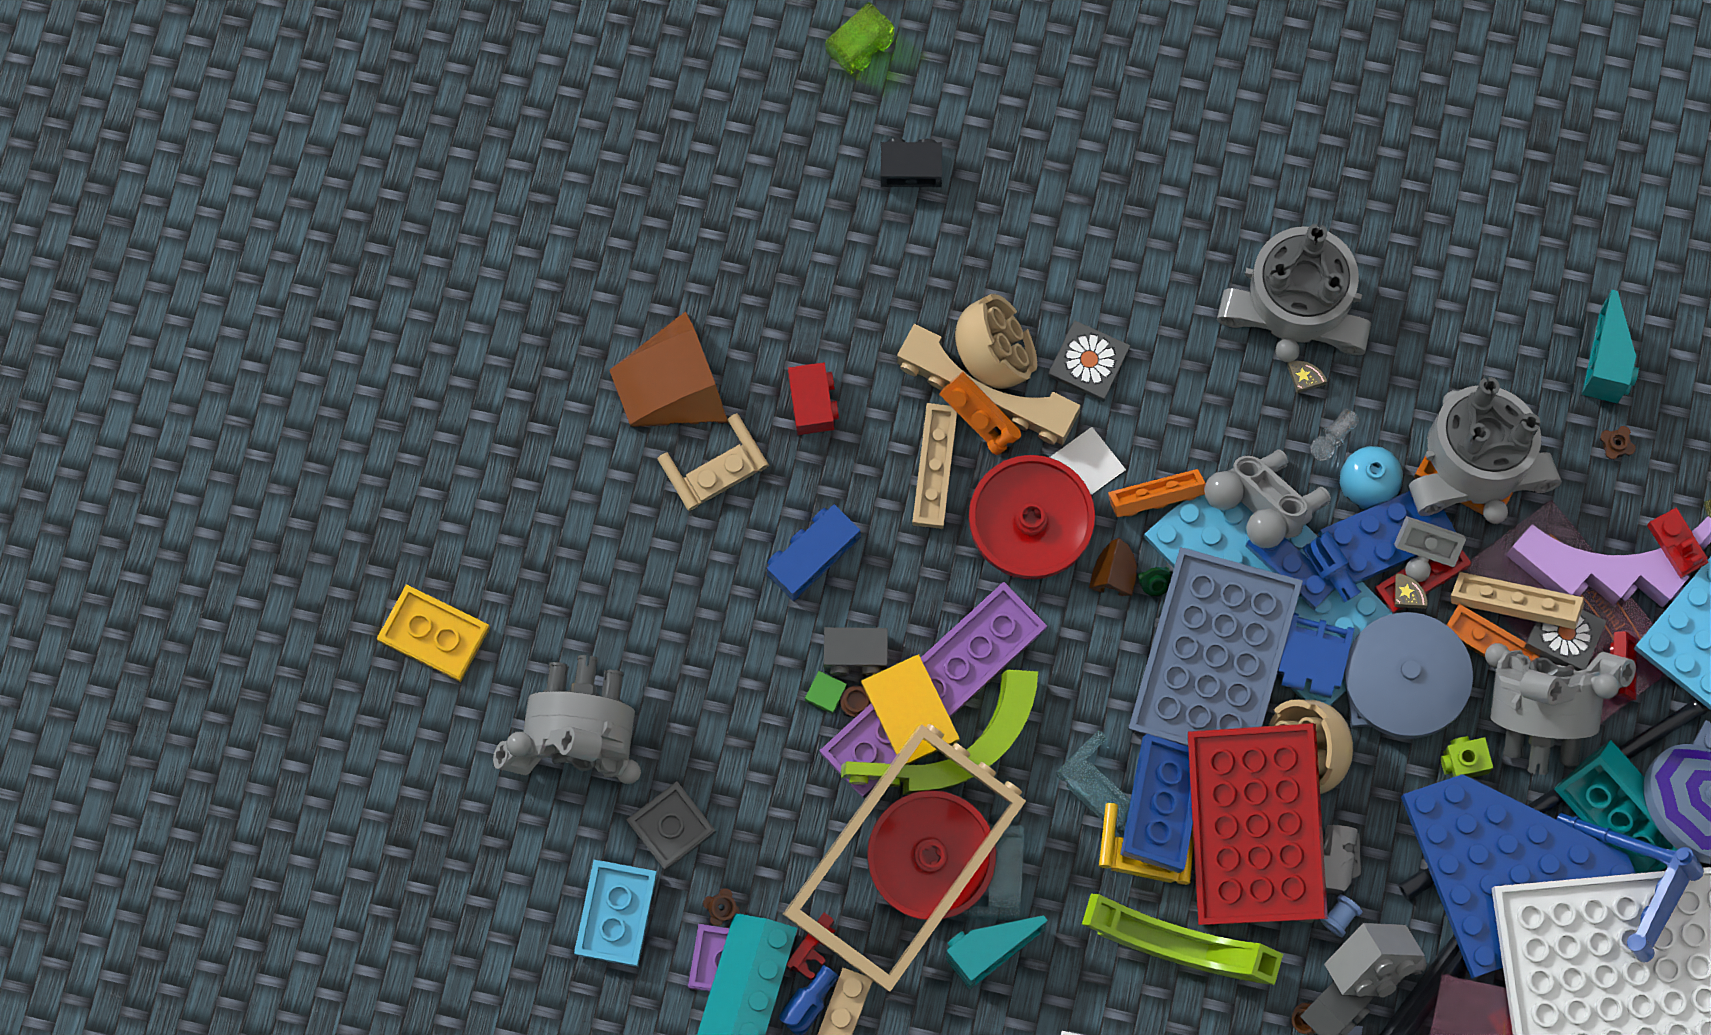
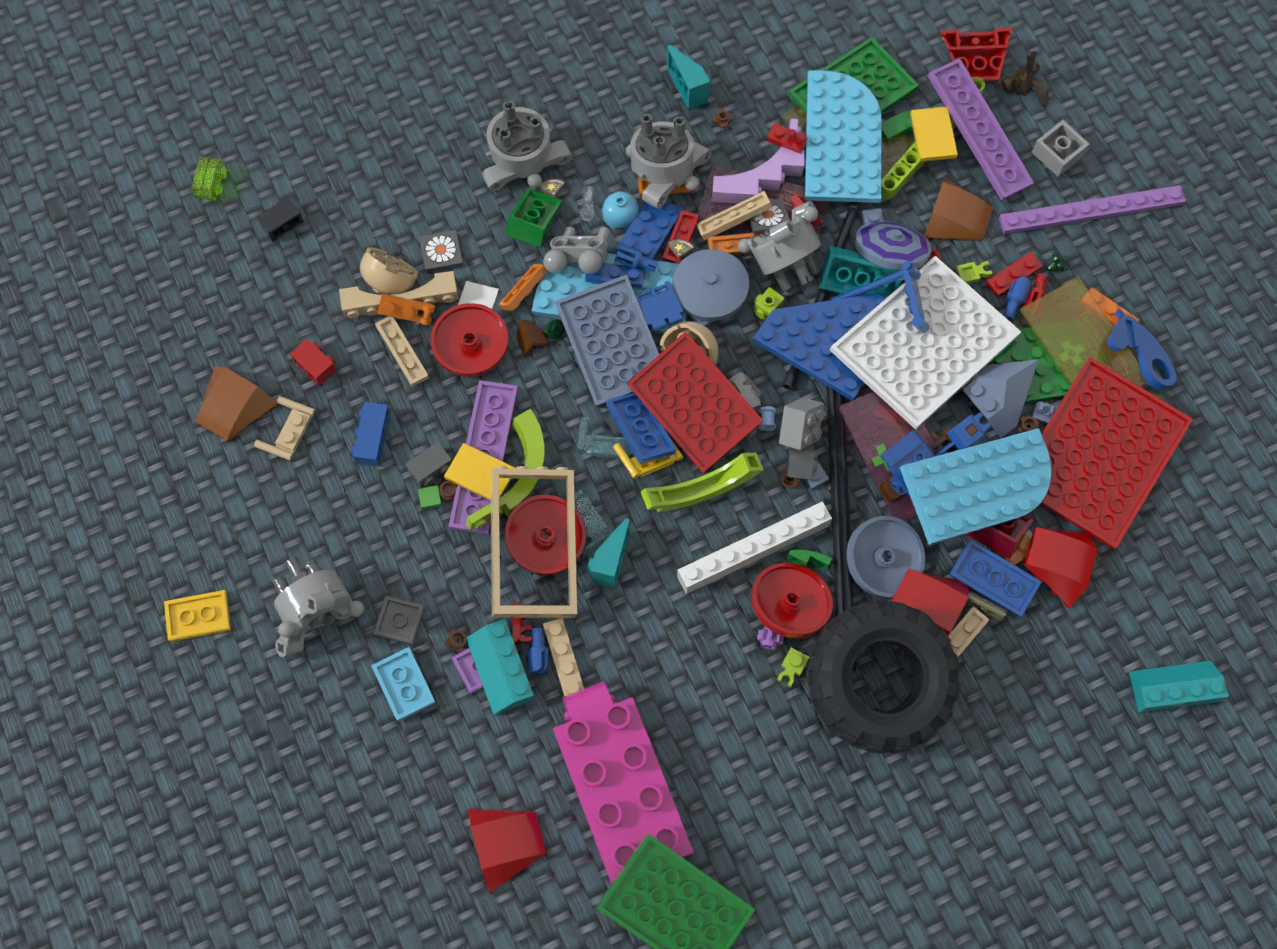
camera: 40 degrees left, 5 degrees down
light grey plate [1394,516,1466,583] -> none
none -> green slope [505,188,562,247]

